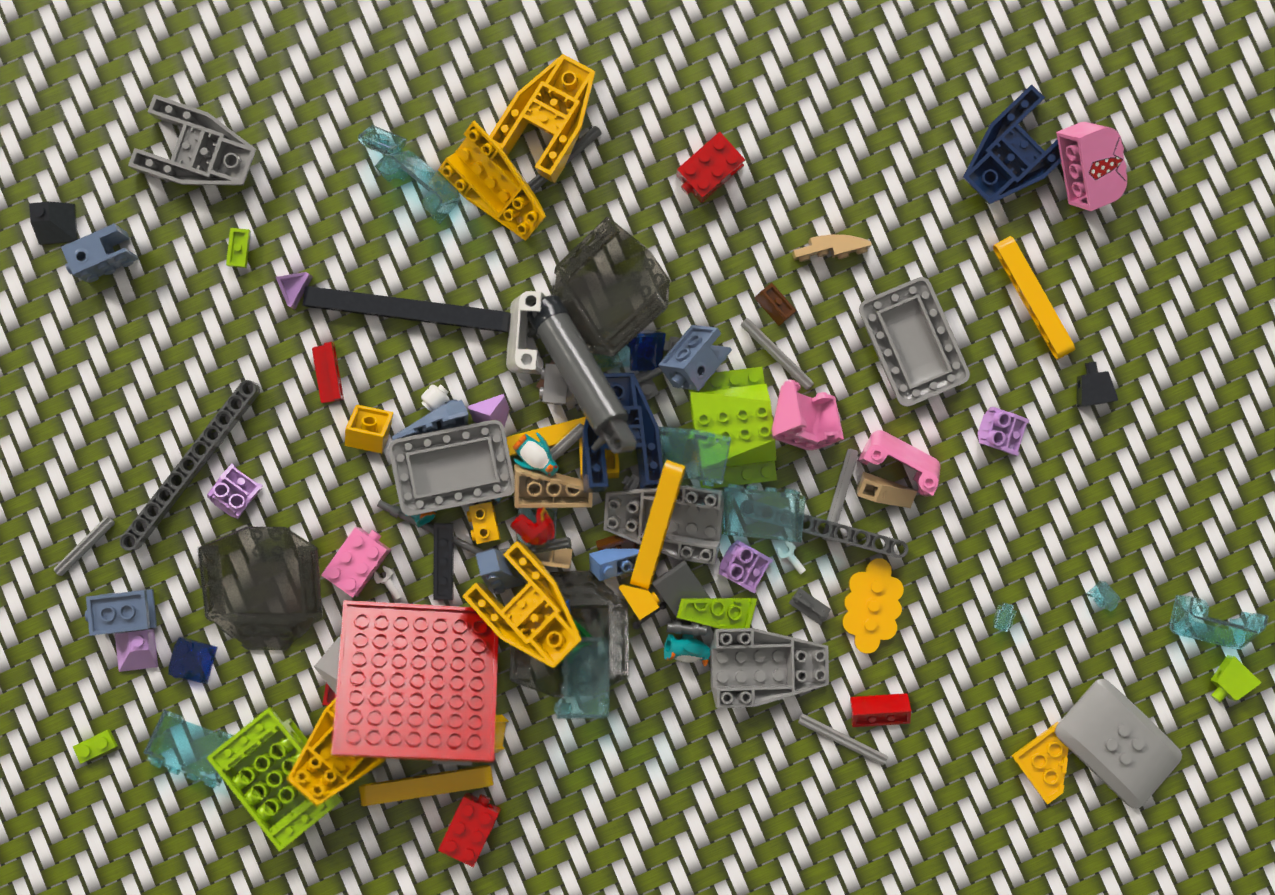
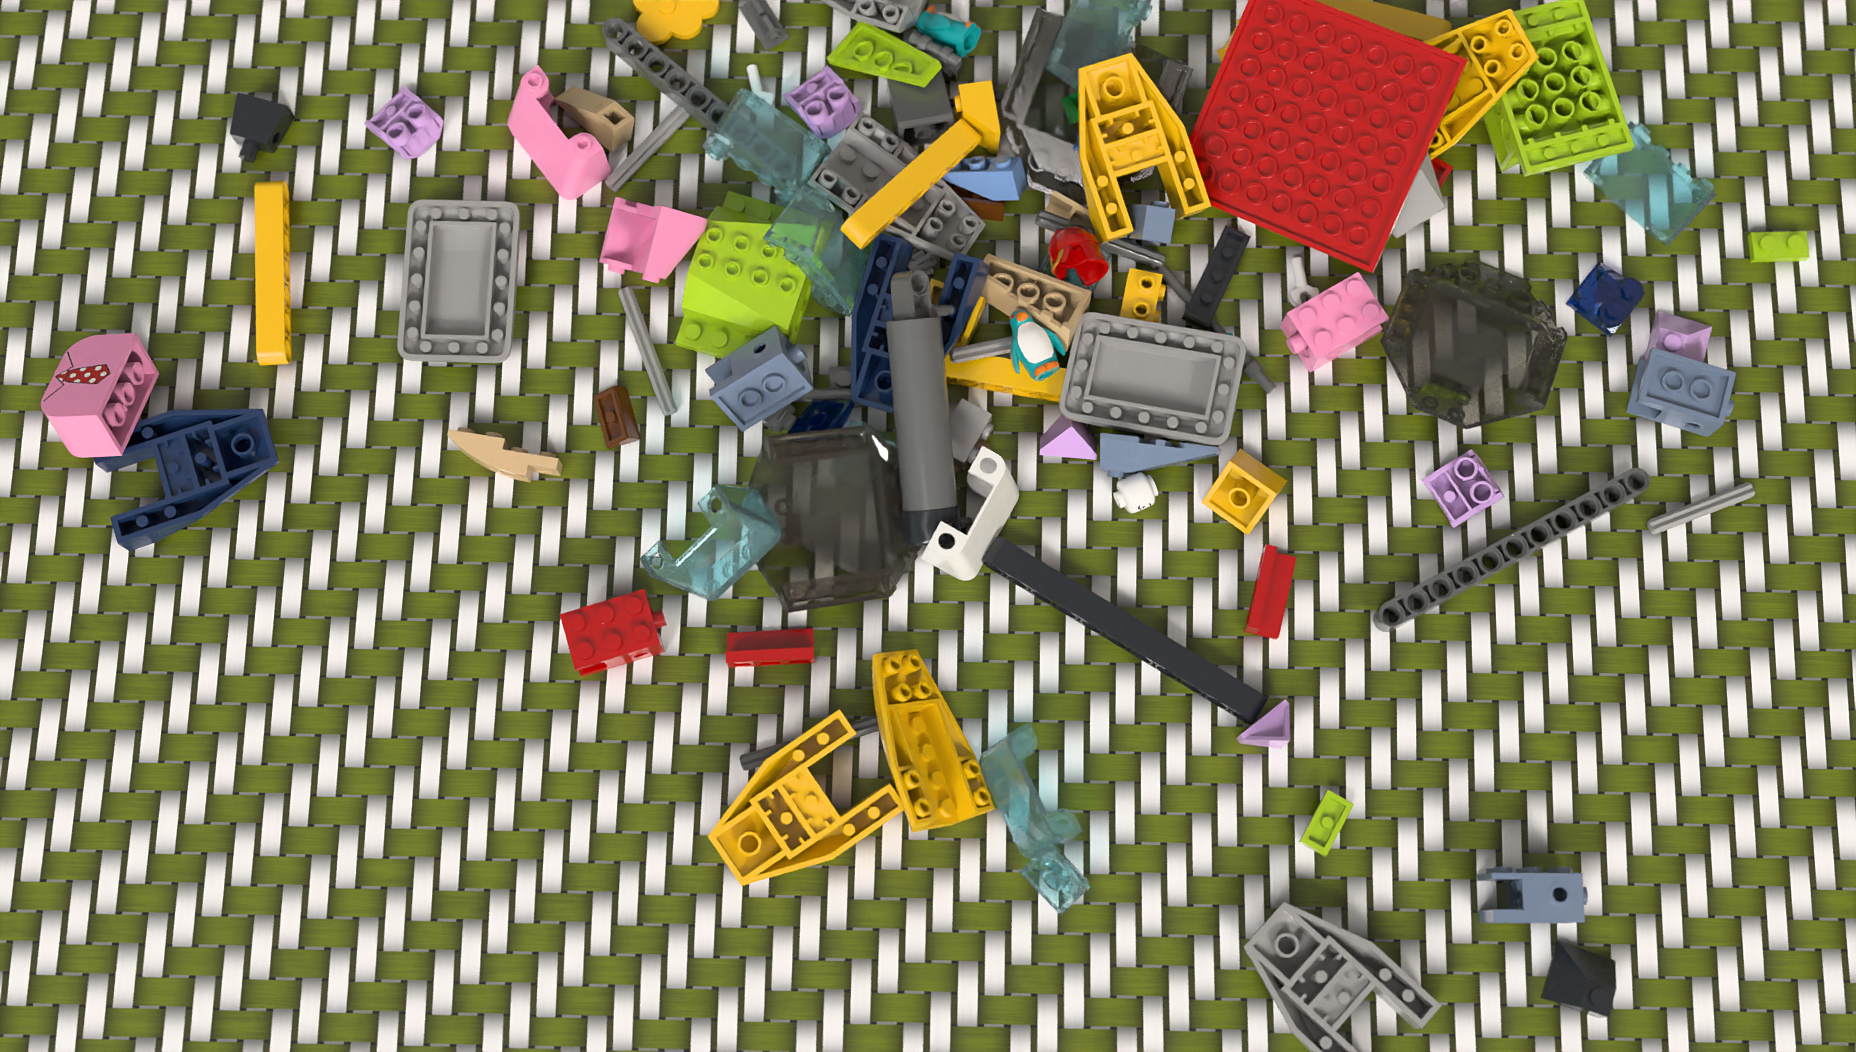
camera: 160 degrees left, 10 degrees down
none -> clear light blue windscreen [639,485,781,601]
none -> red panel [726,628,815,668]

